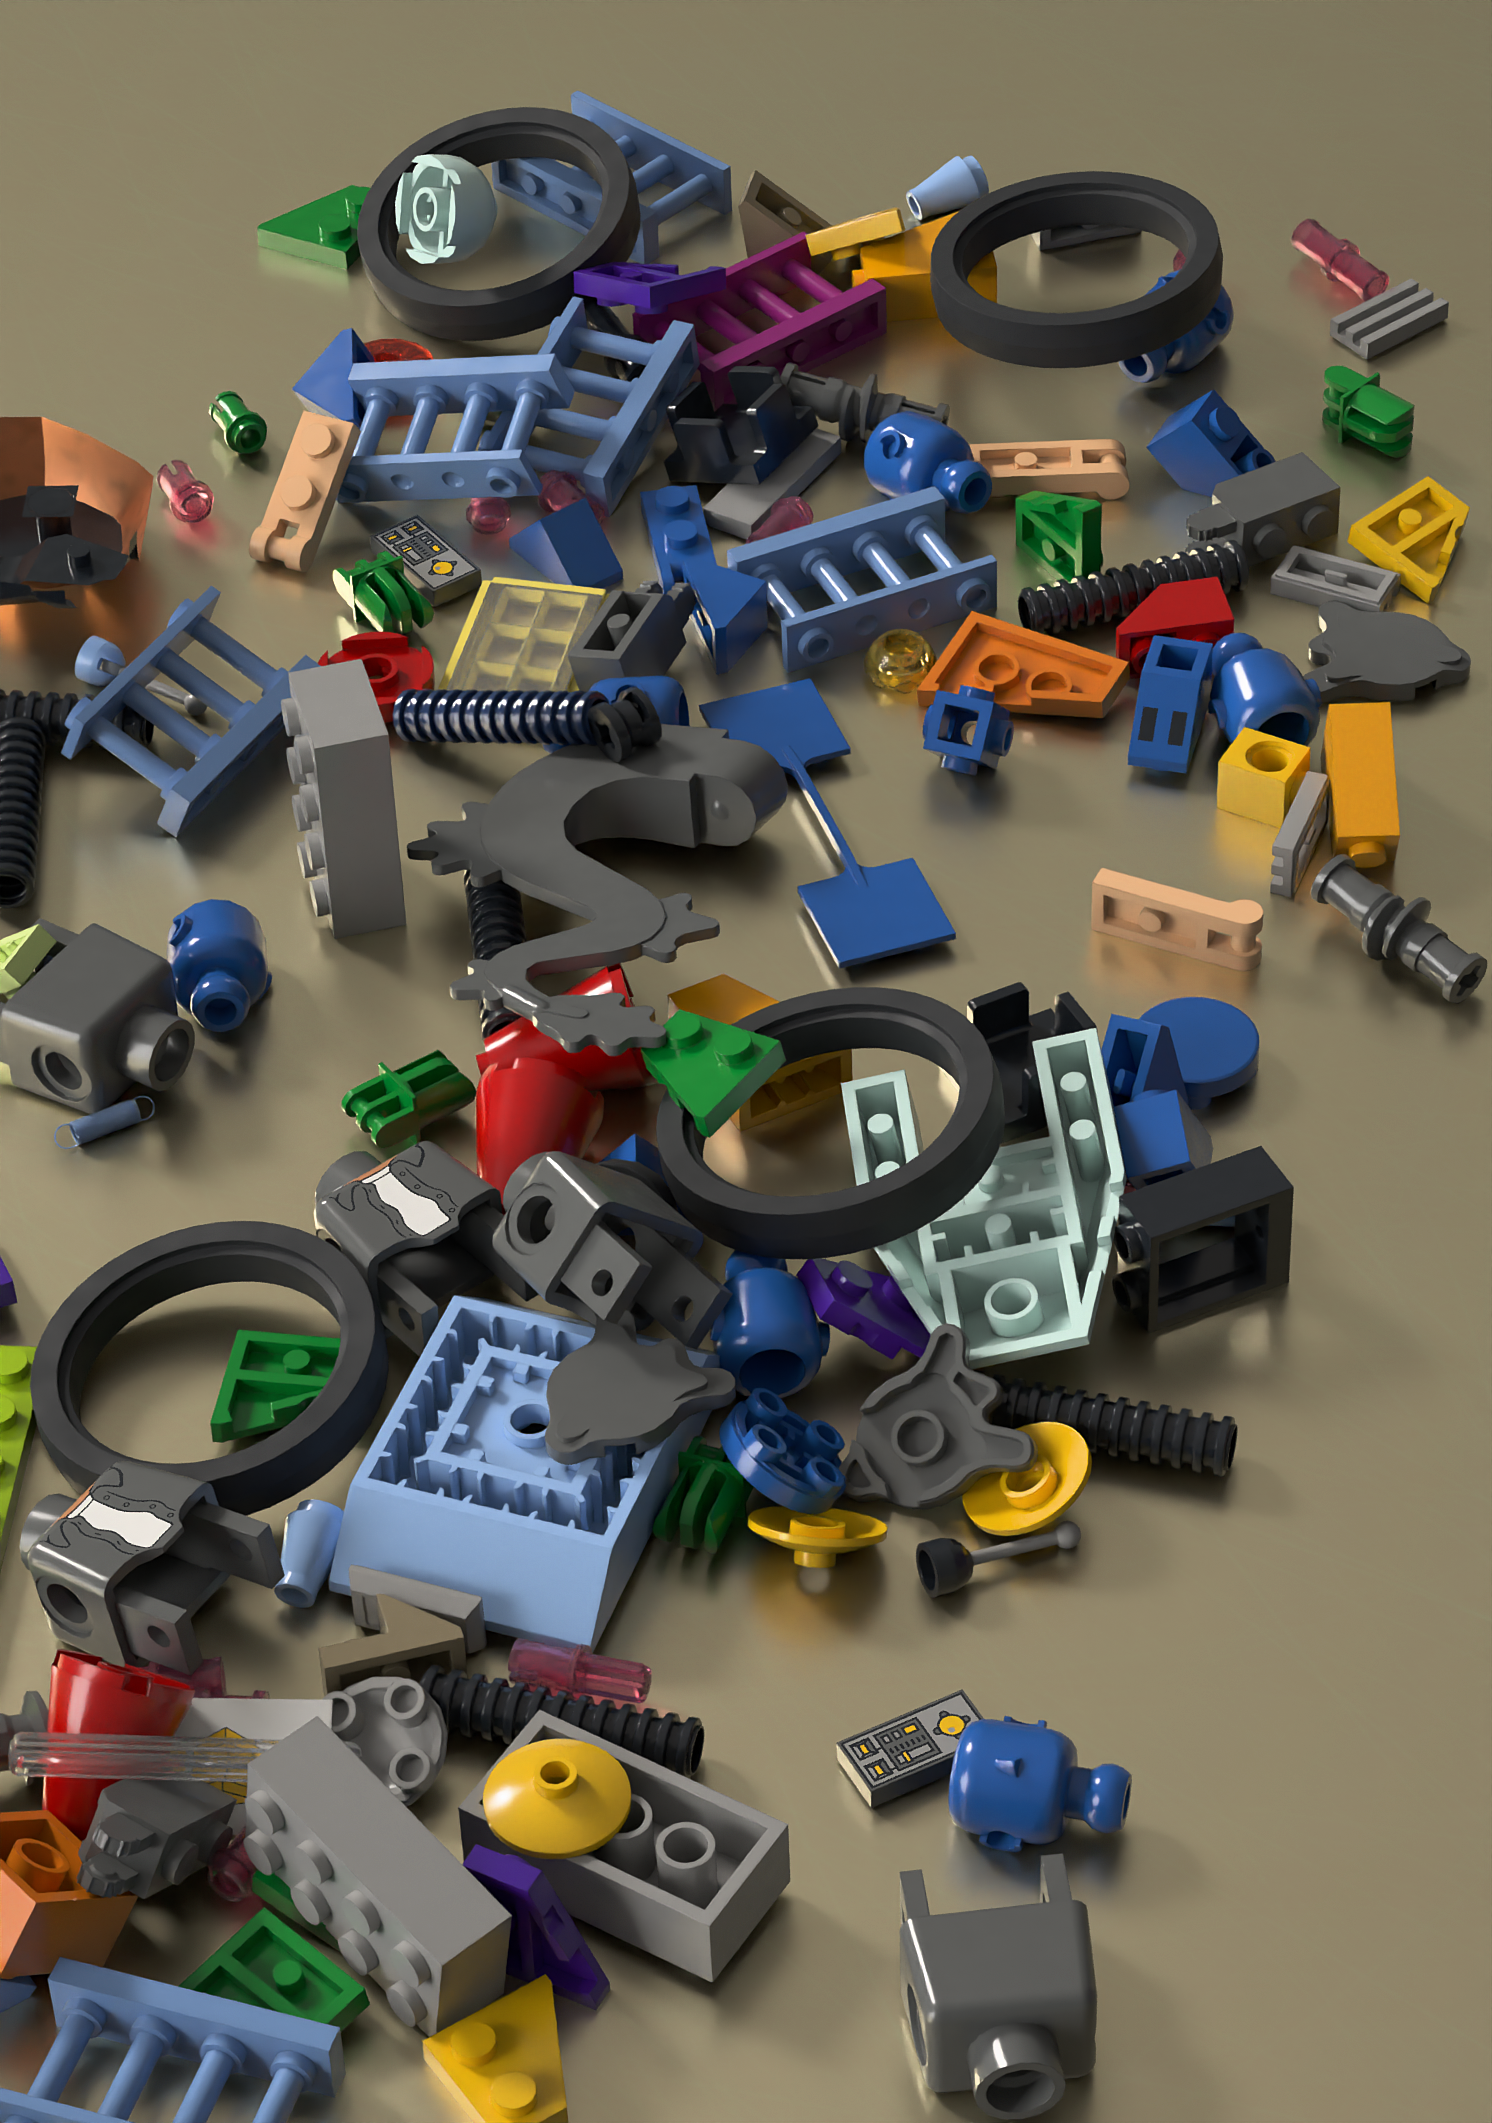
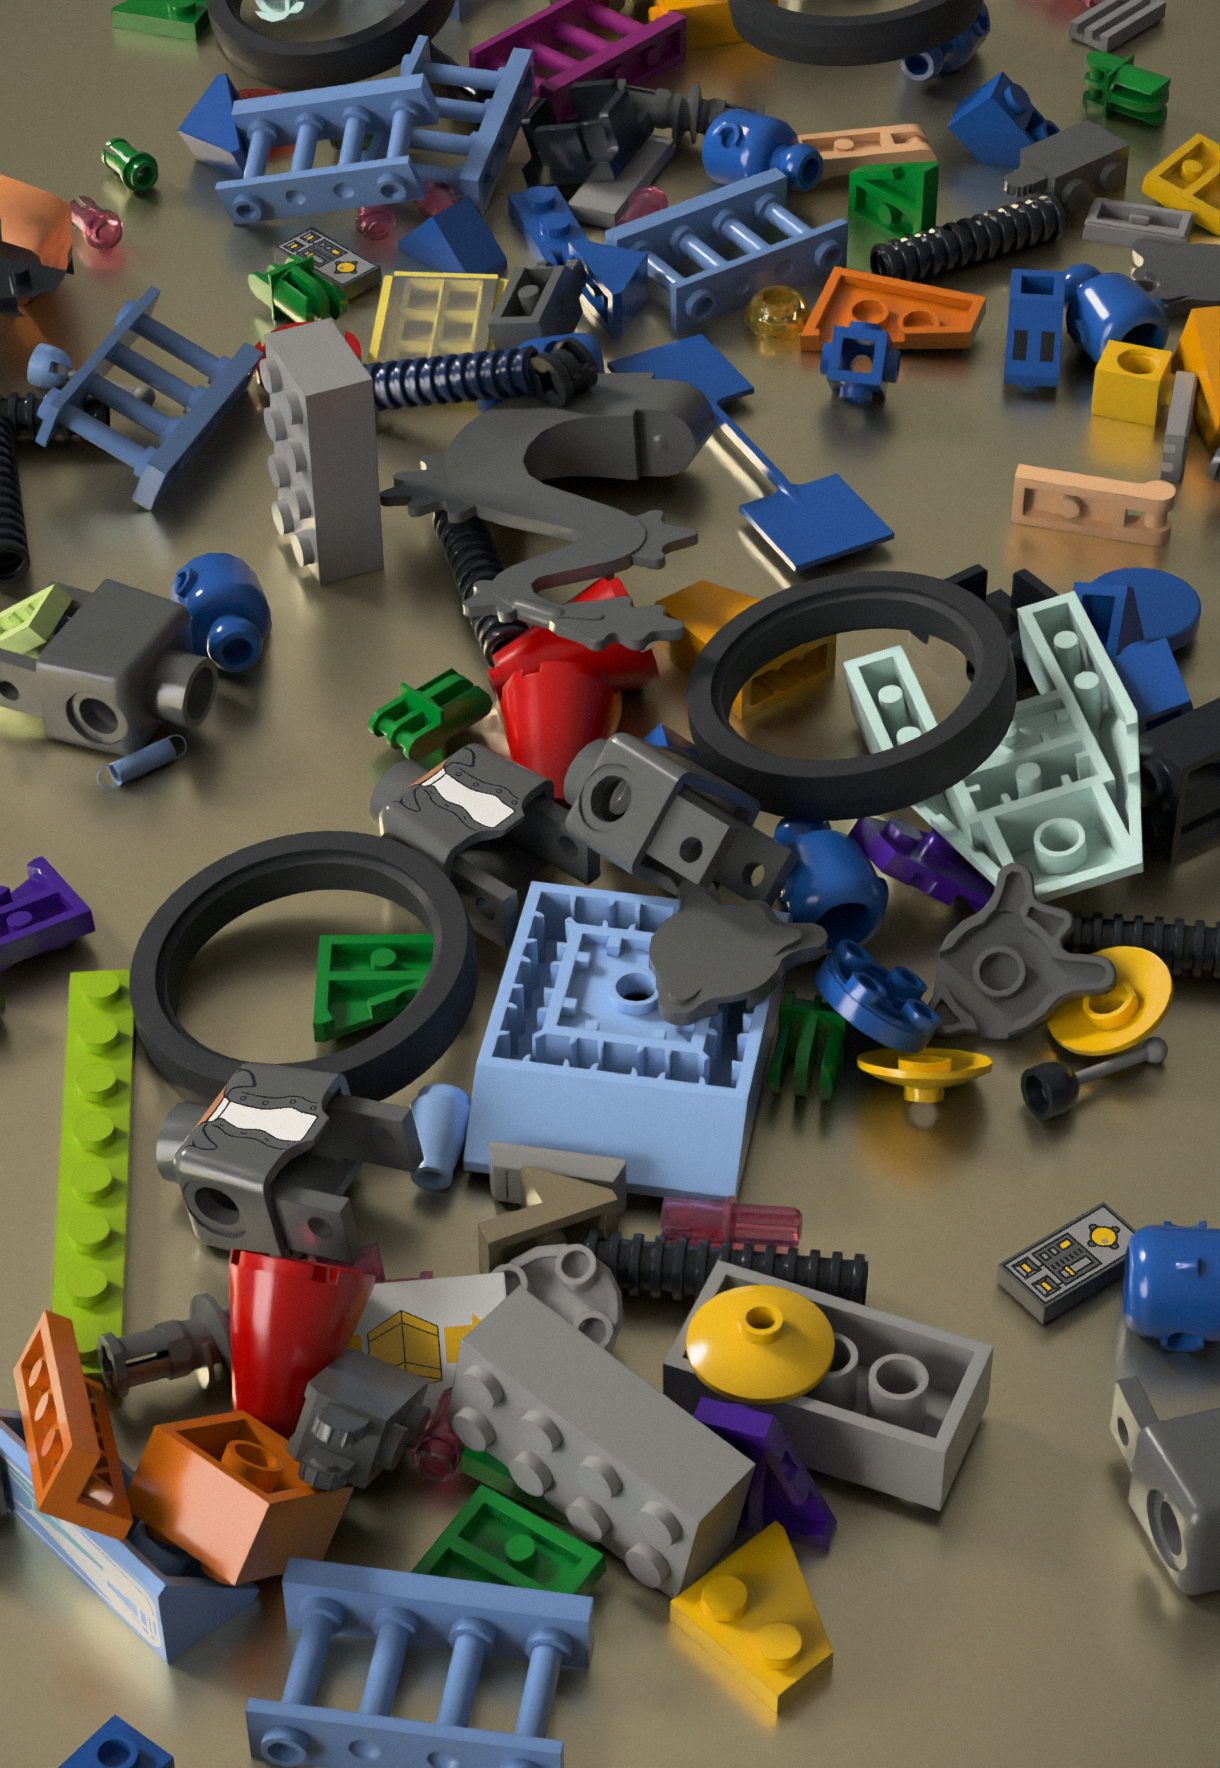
camera: 10 degrees left, 0 degrees up
clear axle [8,1732,362,1782] -> none
light nougat plate [249,410,361,573] -> none
dark purple wing [574,262,726,314] -> none
green wing [640,1009,786,1138] -> none
red slope [1116,577,1235,680] -> none

